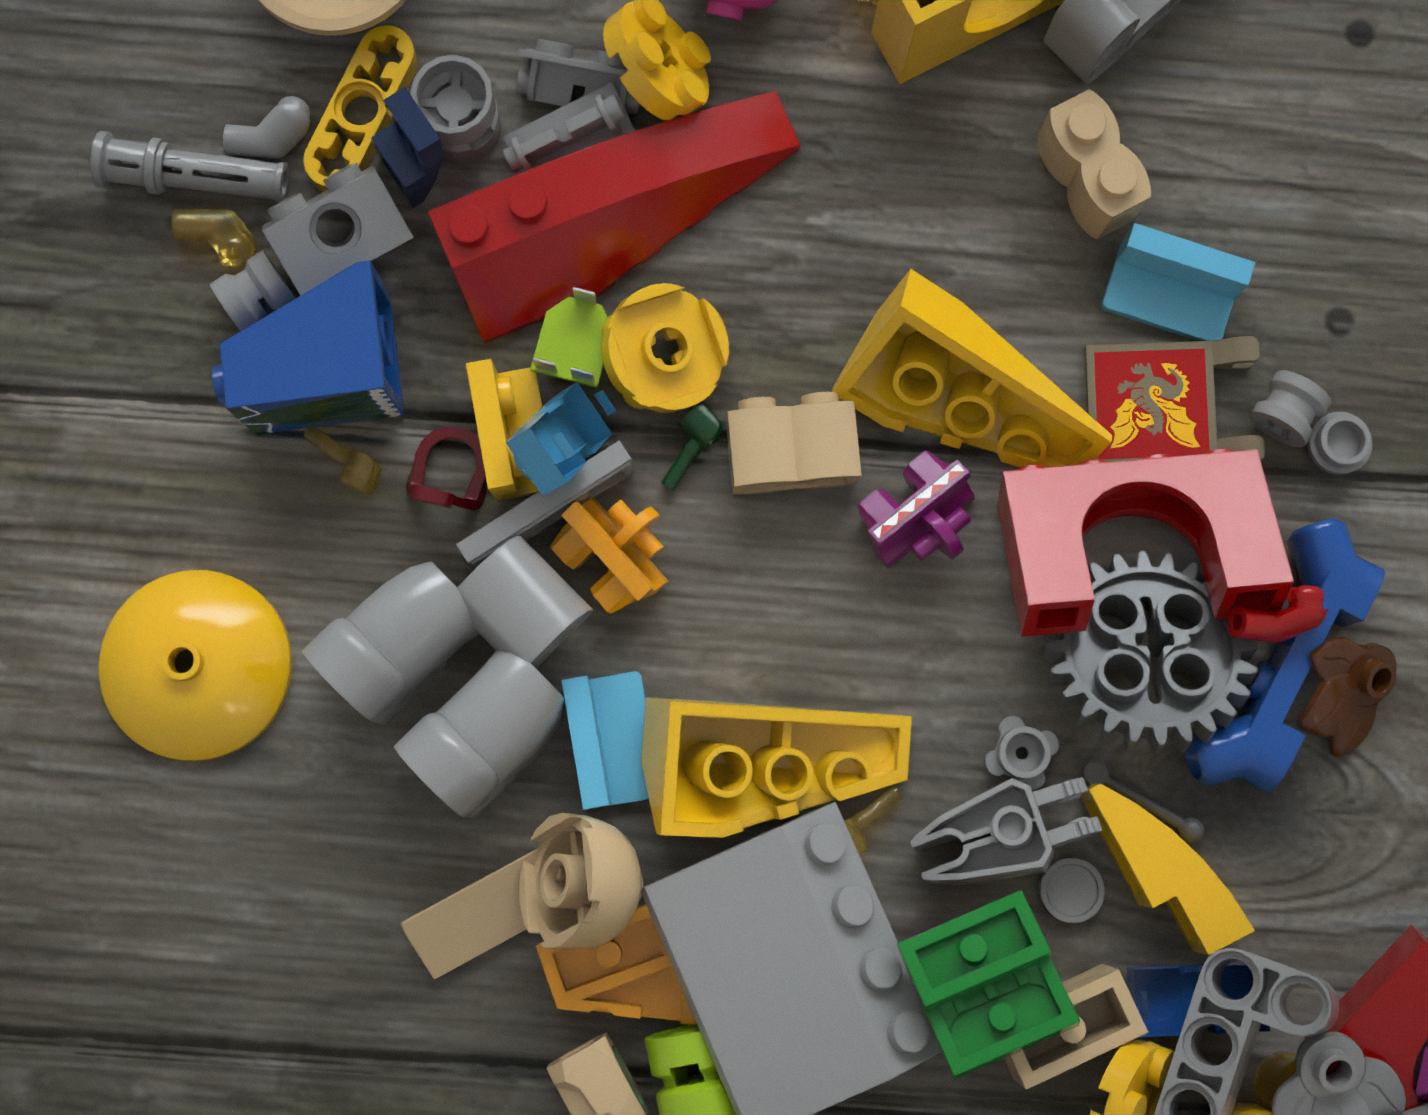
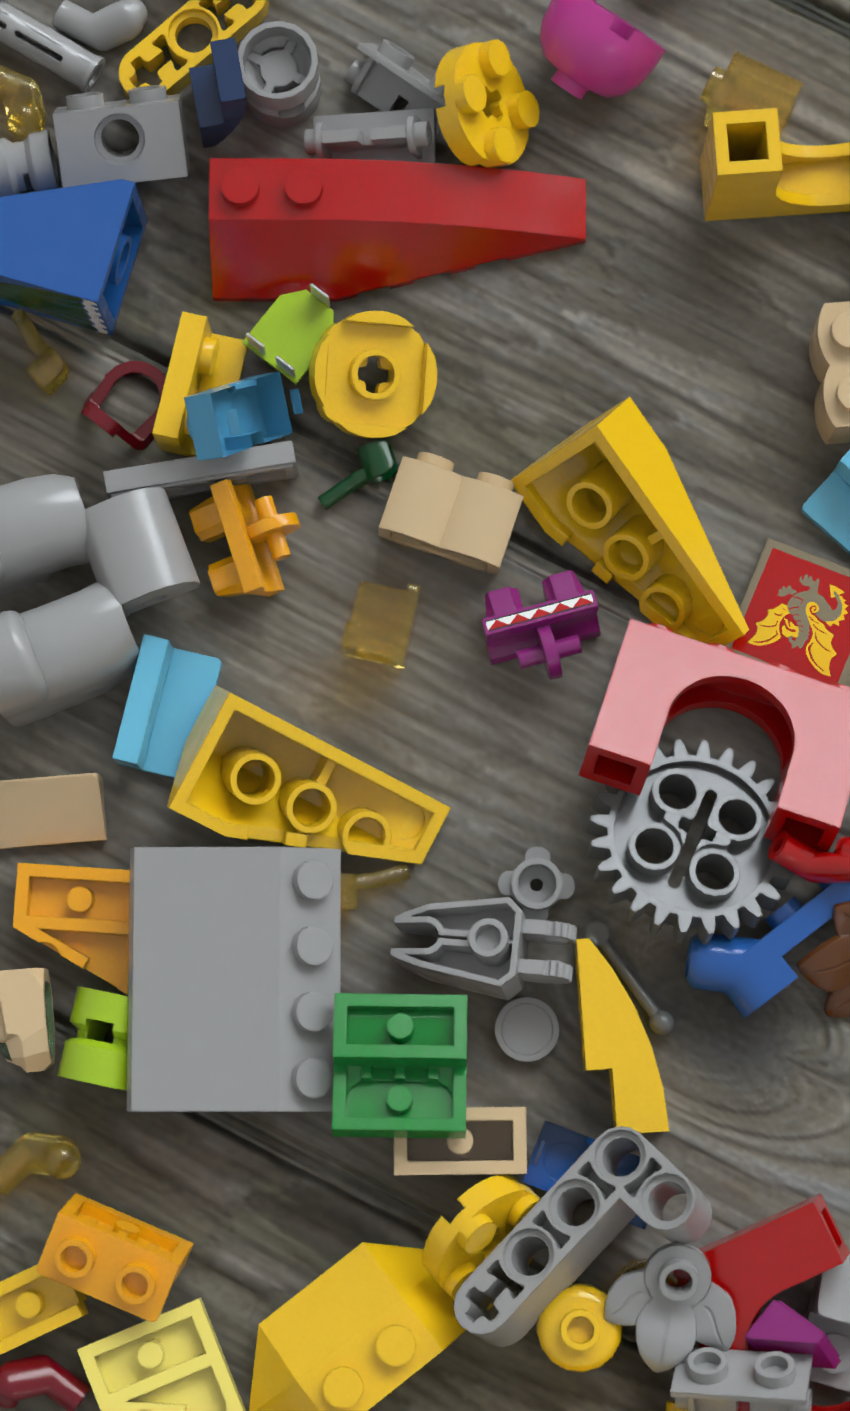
camera: 30 degrees right, 0 degrees up
tan cylinder [519,813,643,950] -> none
none -> clear yellow panel [341,581,421,669]

